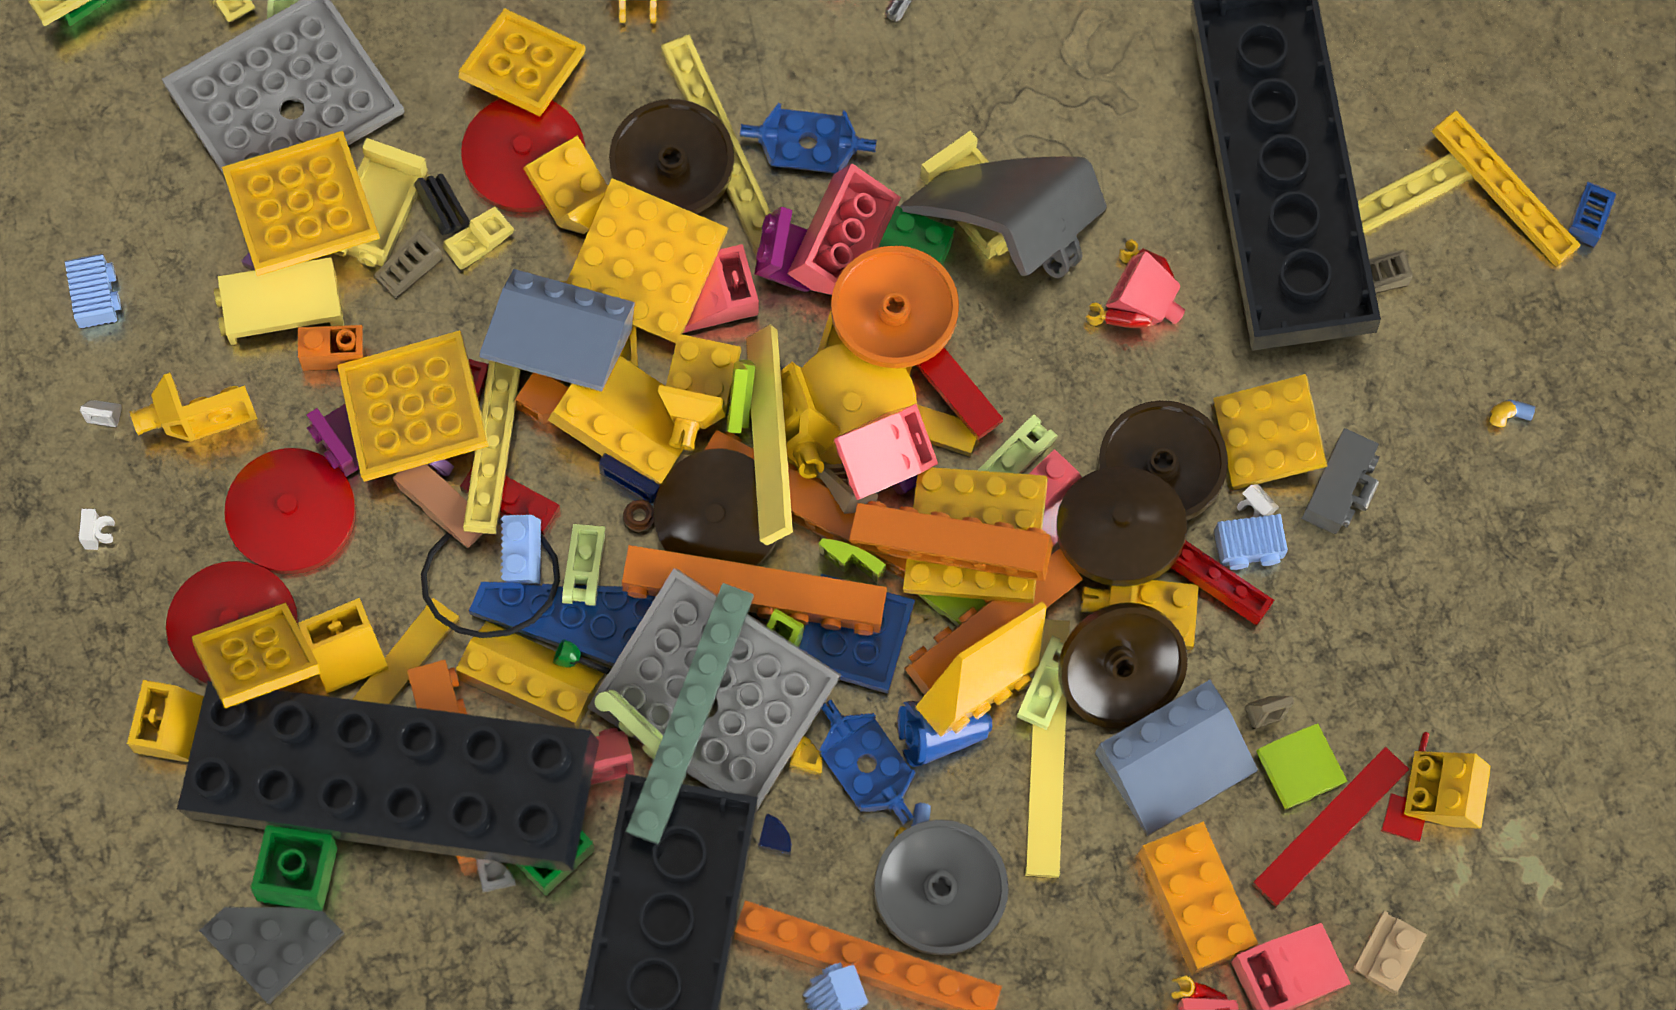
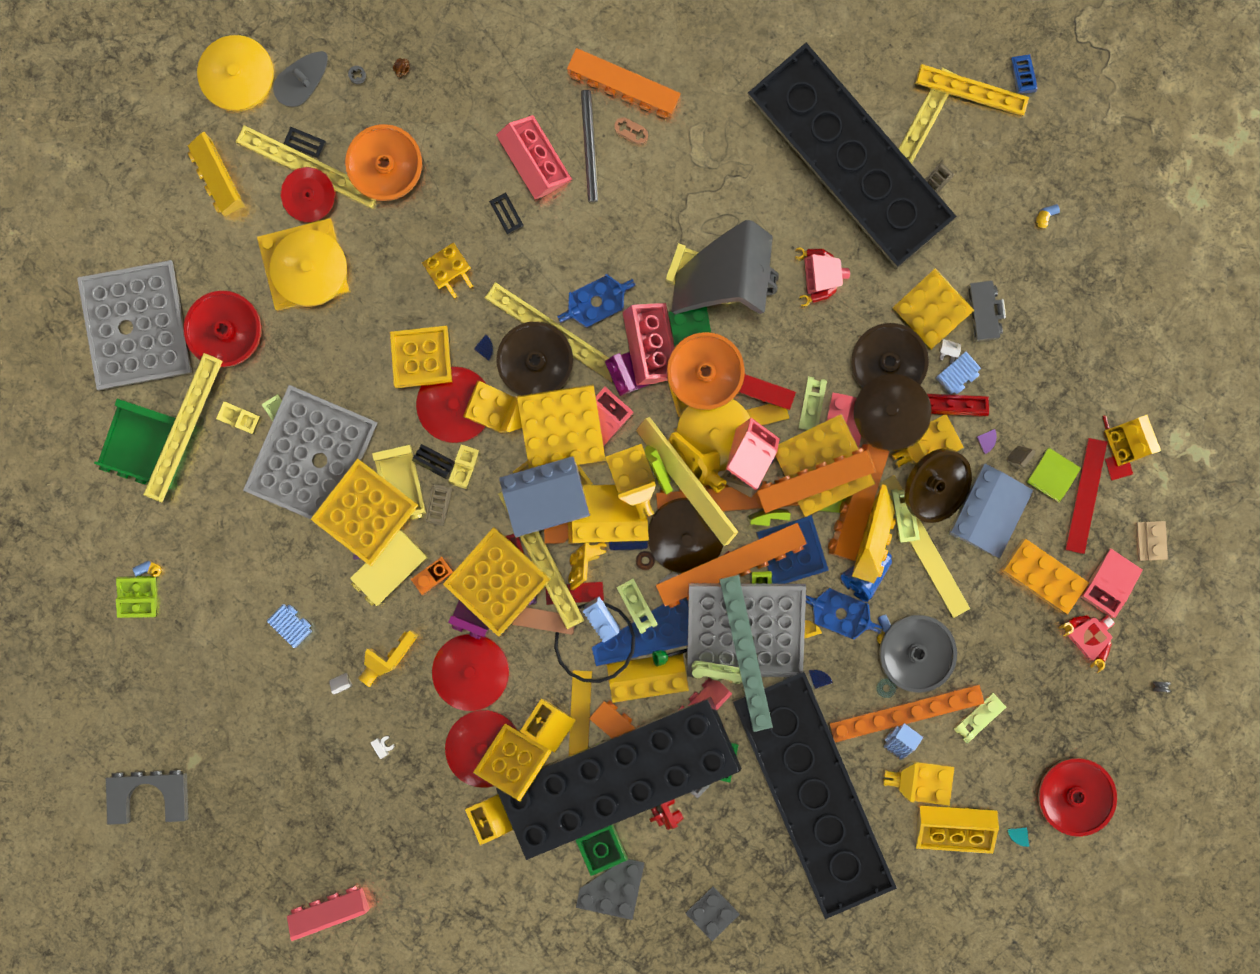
camera: 25 degrees left, 15 degrees up
none -> clear blue tile [474,335,493,361]
none -> yellow plate [568,542,607,590]
none -> red hips [649,799,684,830]
none -> clear light blue plate [877,679,896,698]
none -> medium lavender tile [977,429,997,454]

